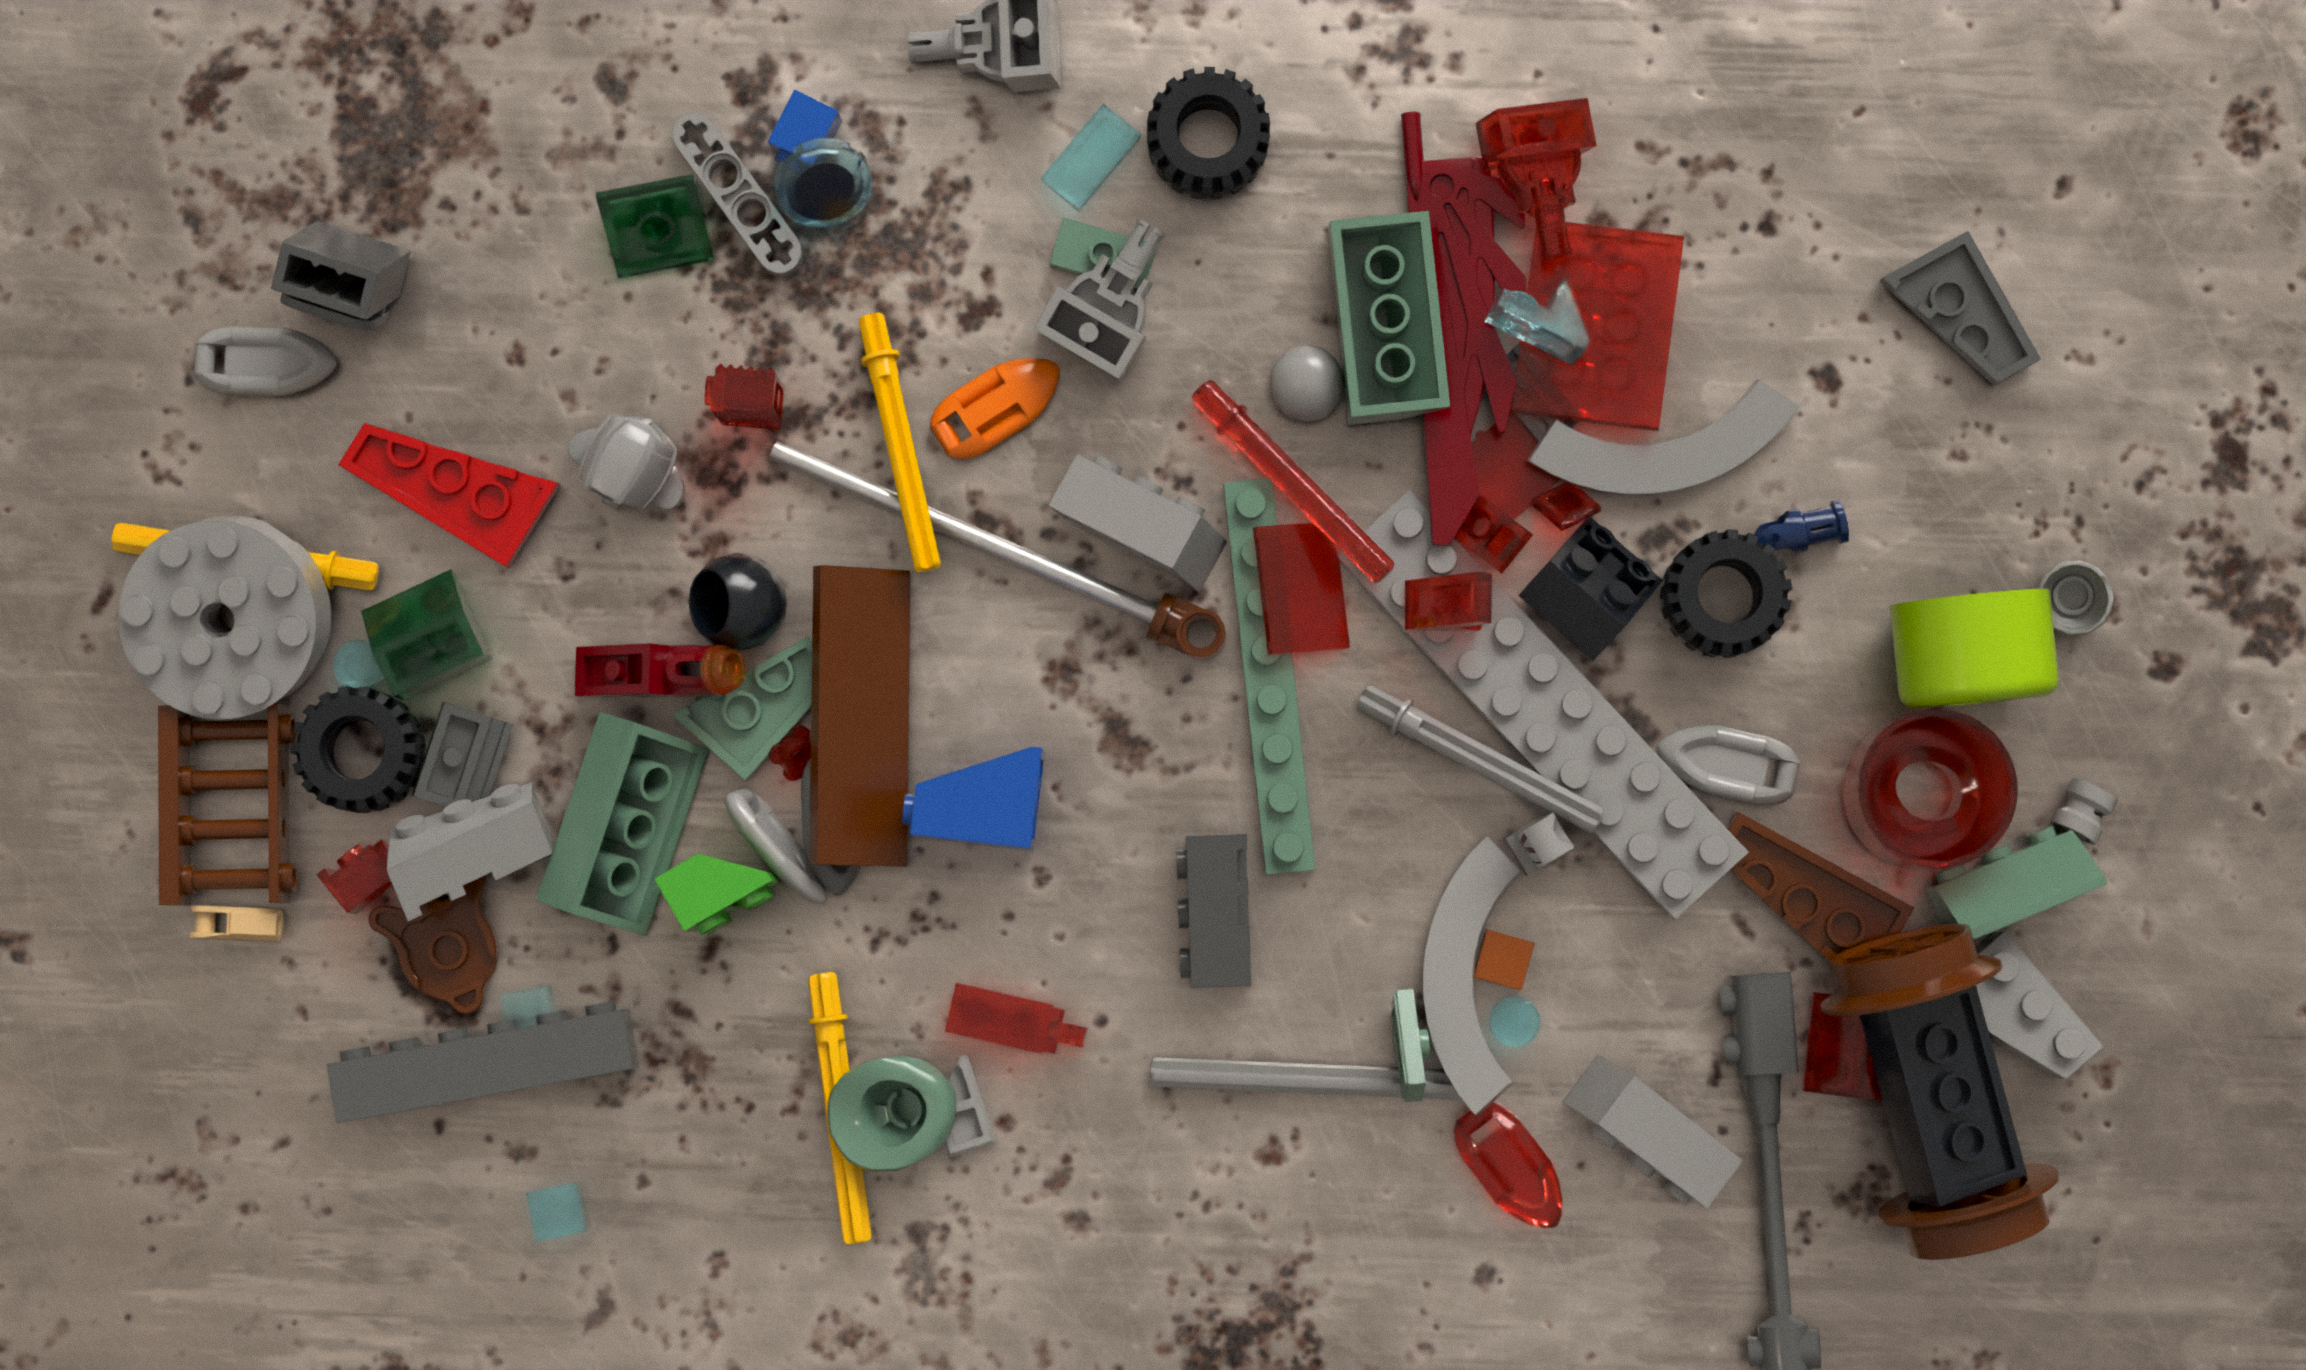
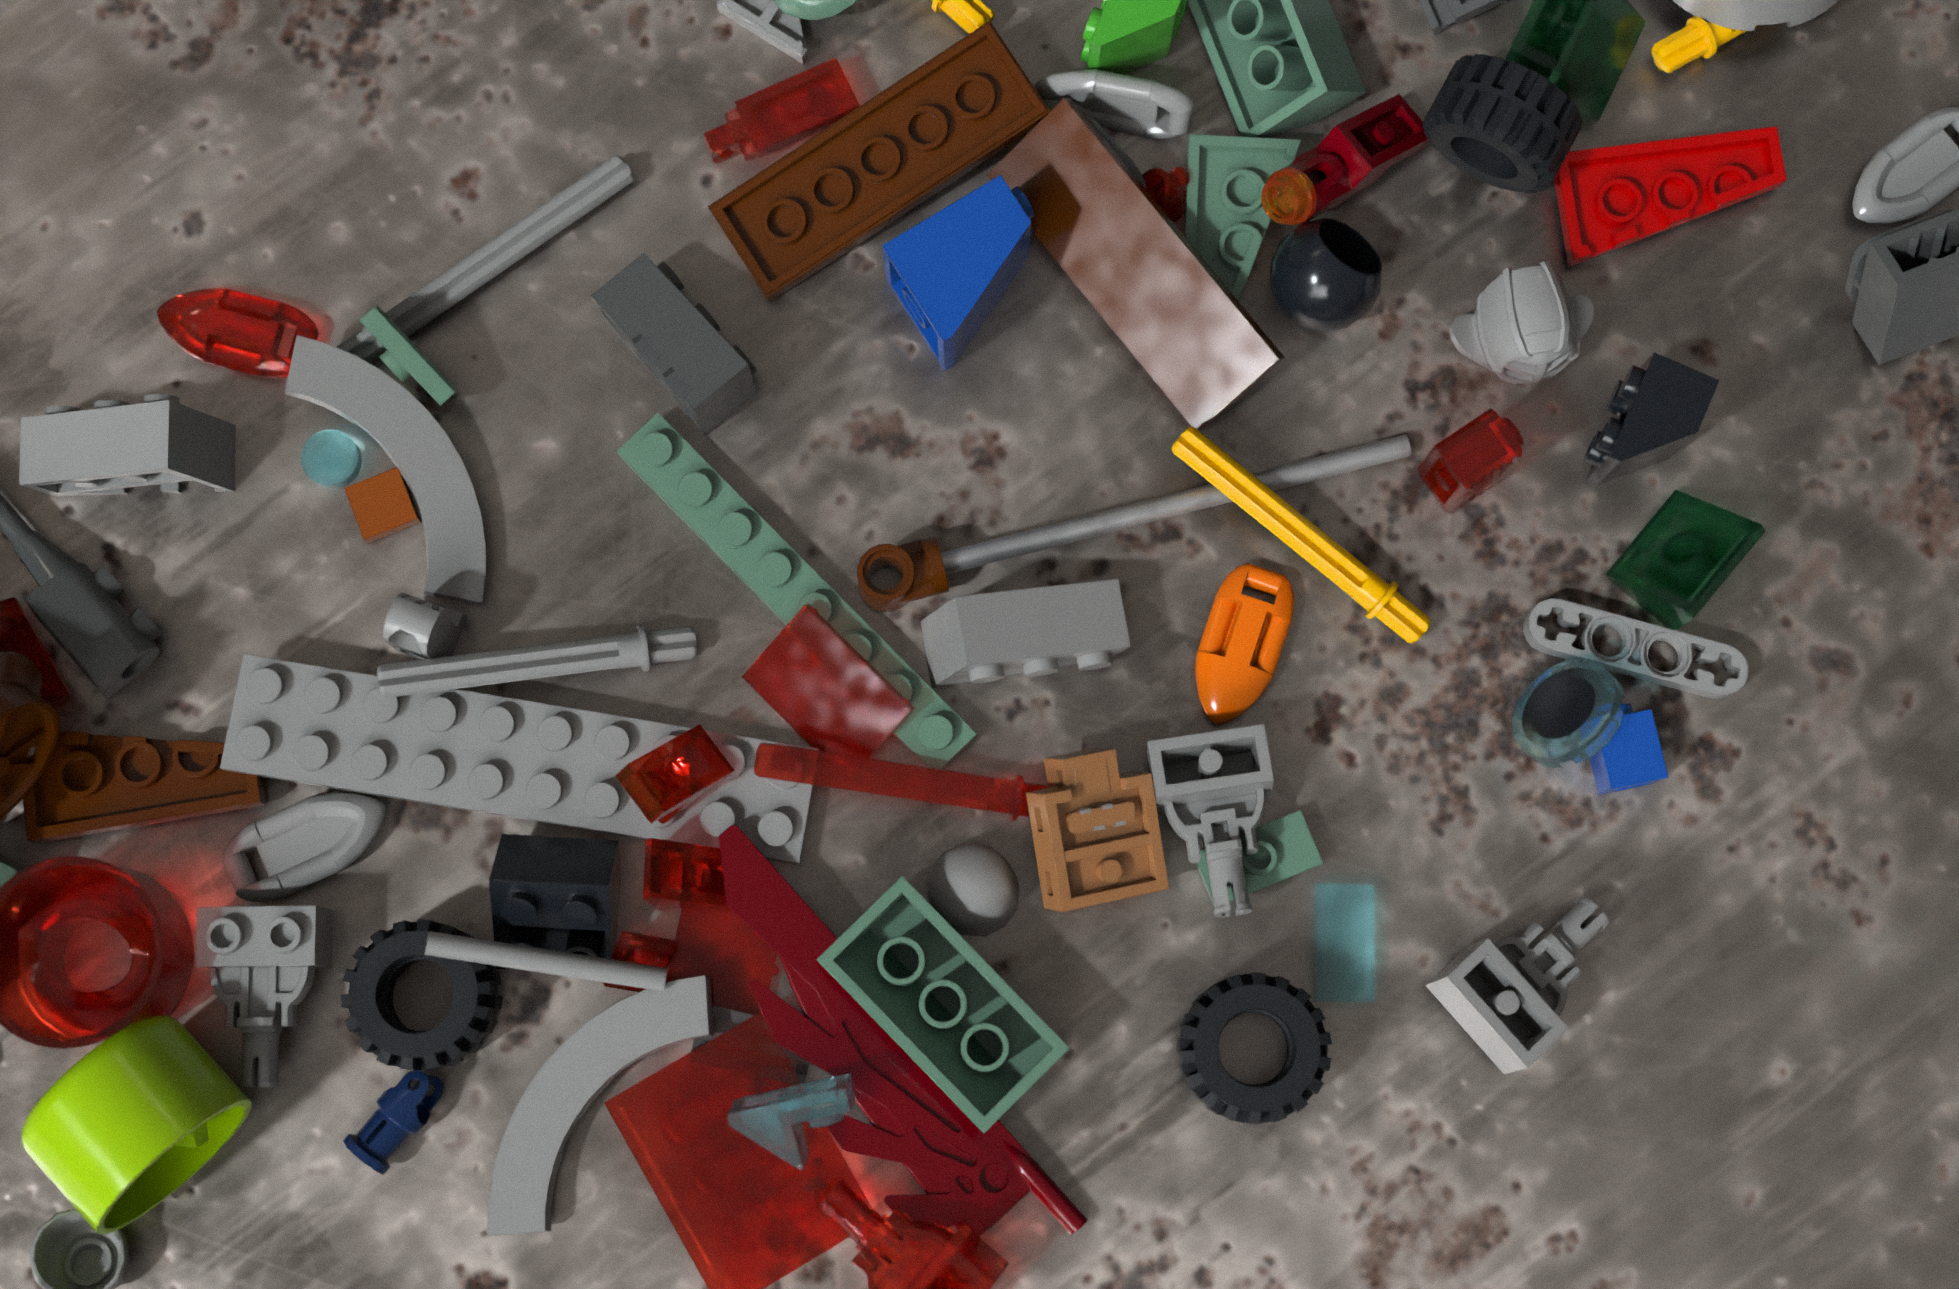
camera: 140 degrees right, 5 degrees down
none -> light grey brick [195,905,332,1087]
none -> light grey bar [424,931,667,991]
none -> reddish brown tile [708,21,1050,302]
none -> medium nougat piece [1026,748,1169,912]
none -> black tyre [1422,54,1583,193]
none -> black slope [1583,352,1719,486]

